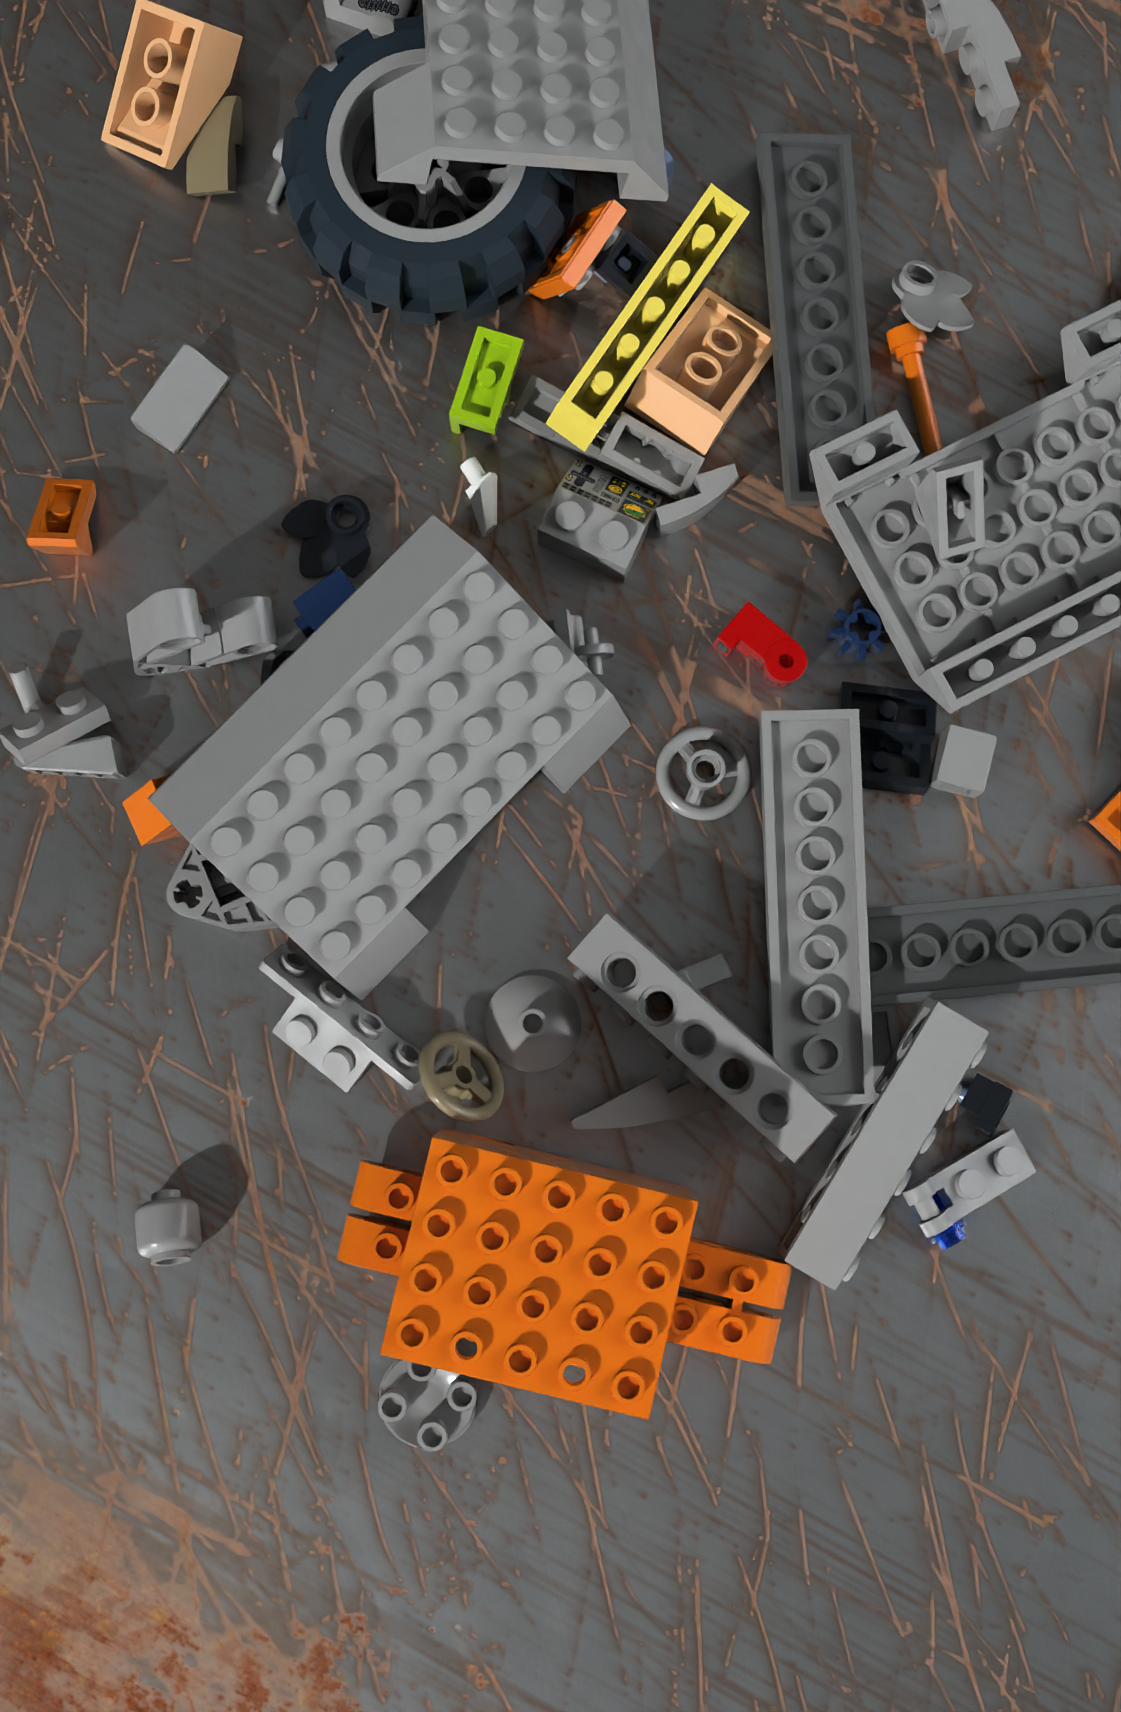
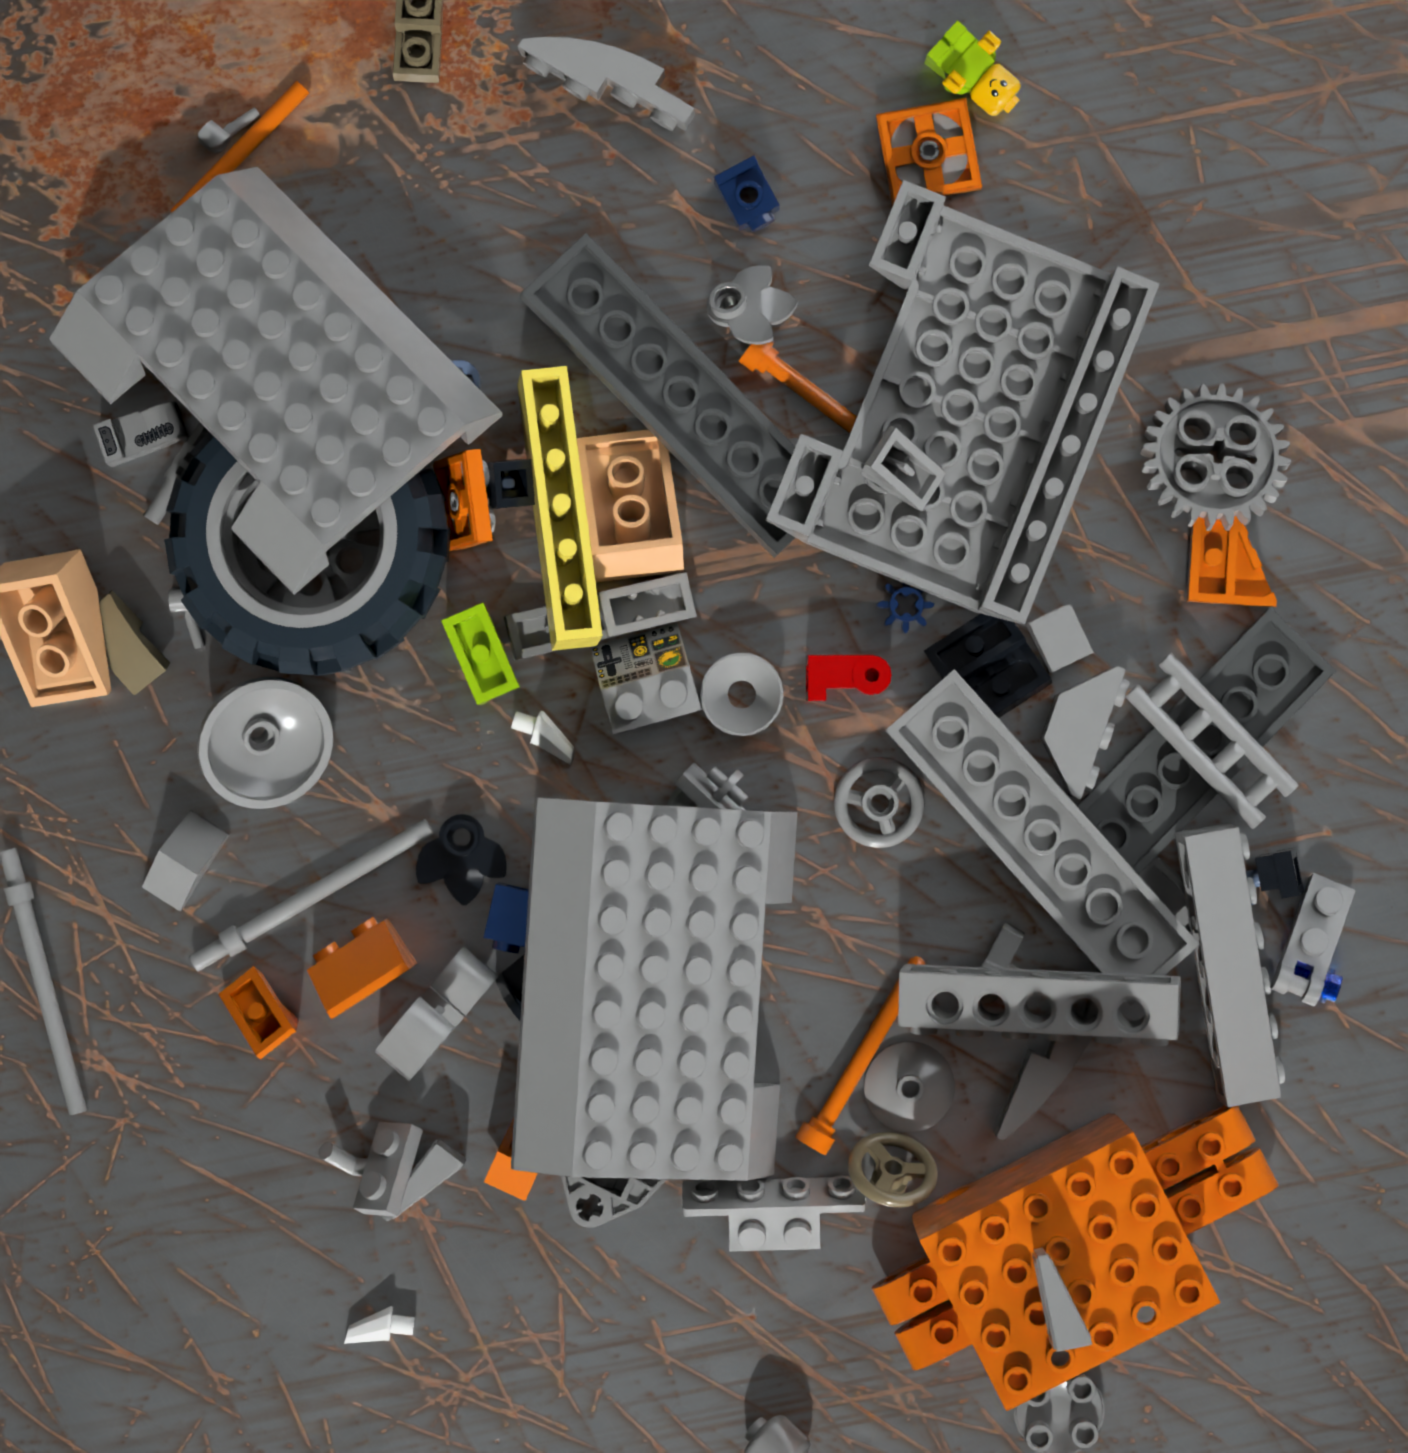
camera: 30 degrees left, 5 degrees up
light grey slope [131,343,230,455] -> none
light grey slope [653,463,739,538] -> none
none -> light grey slope [142,810,230,911]
none -> light grey bar [189,819,434,972]
none -> light grey dish [197,677,333,809]
none -> orange slope [307,916,417,1020]
none -> light grey piece [700,653,784,736]
none -> dark blue brick [714,155,780,232]
none -> orange piece [795,956,925,1156]
none -> light grey slope [1032,1248,1093,1352]
none -> light grey slope [1040,666,1130,799]
none -> light grey bar [1125,652,1299,829]

